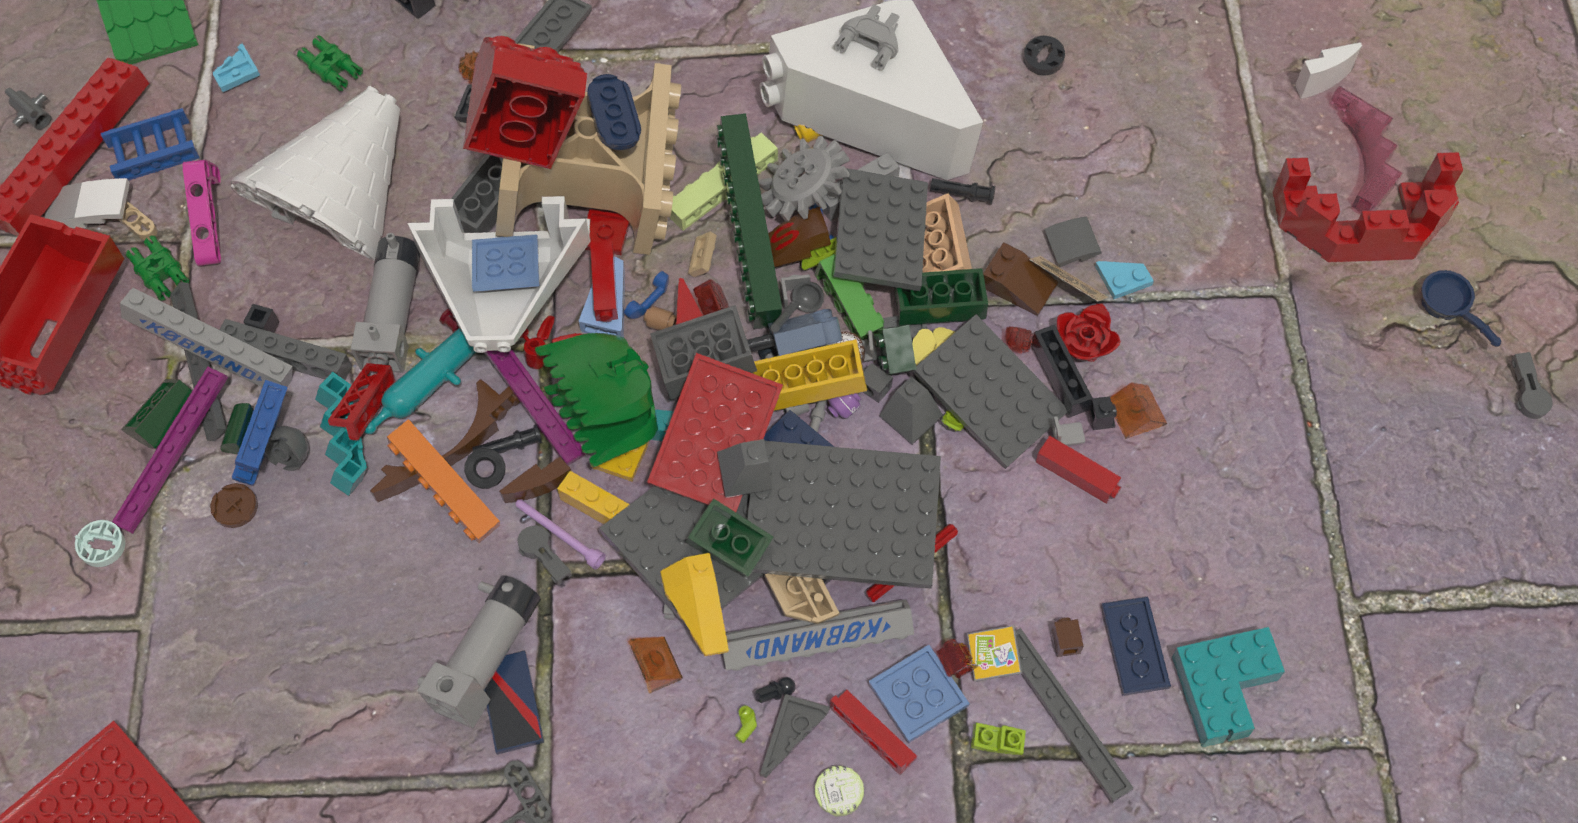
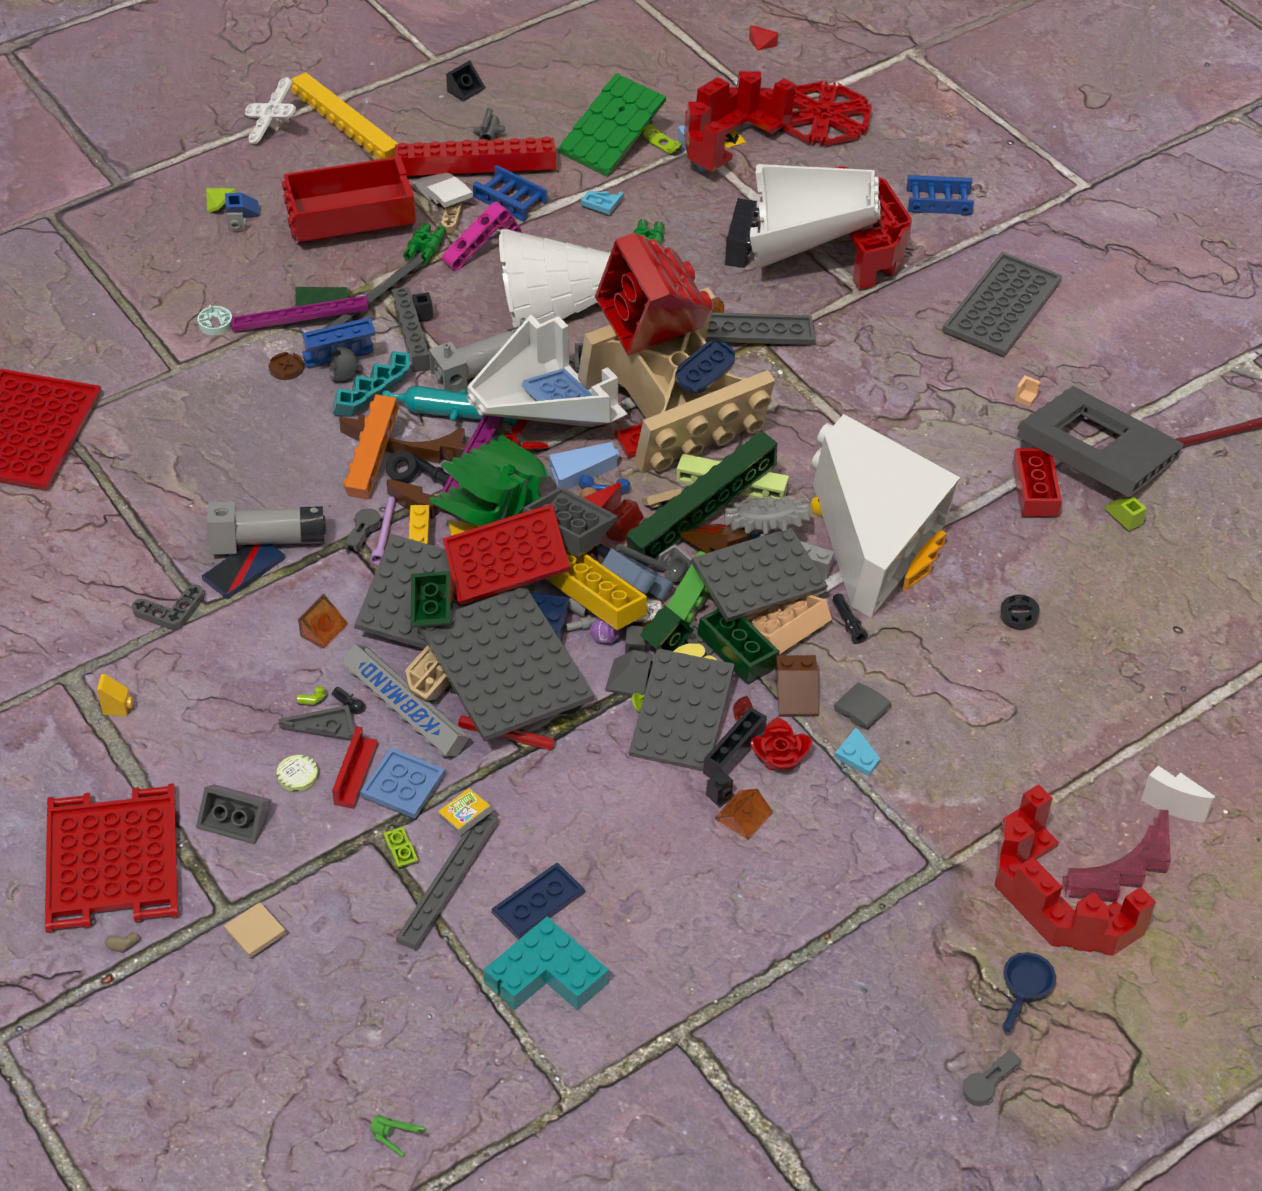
camera: 55 degrees right, 15 degrees down
light grey brick [120,288,293,387] -> none
red fence [328,363,396,440] -> none
red brick [590,240,618,322] -> none
yellow wedge [660,553,729,657] -> none
dark grey slope [717,439,772,498] -> none
light grey connector [834,4,900,70] -> none
clear red window [936,639,978,678] -> none
sticker [1030,256,1108,302] -> none
red brick [1036,436,1121,504] -> none
light grey bracket [1051,416,1085,446] -> none
reddish brown brick [1052,618,1084,657] -> none

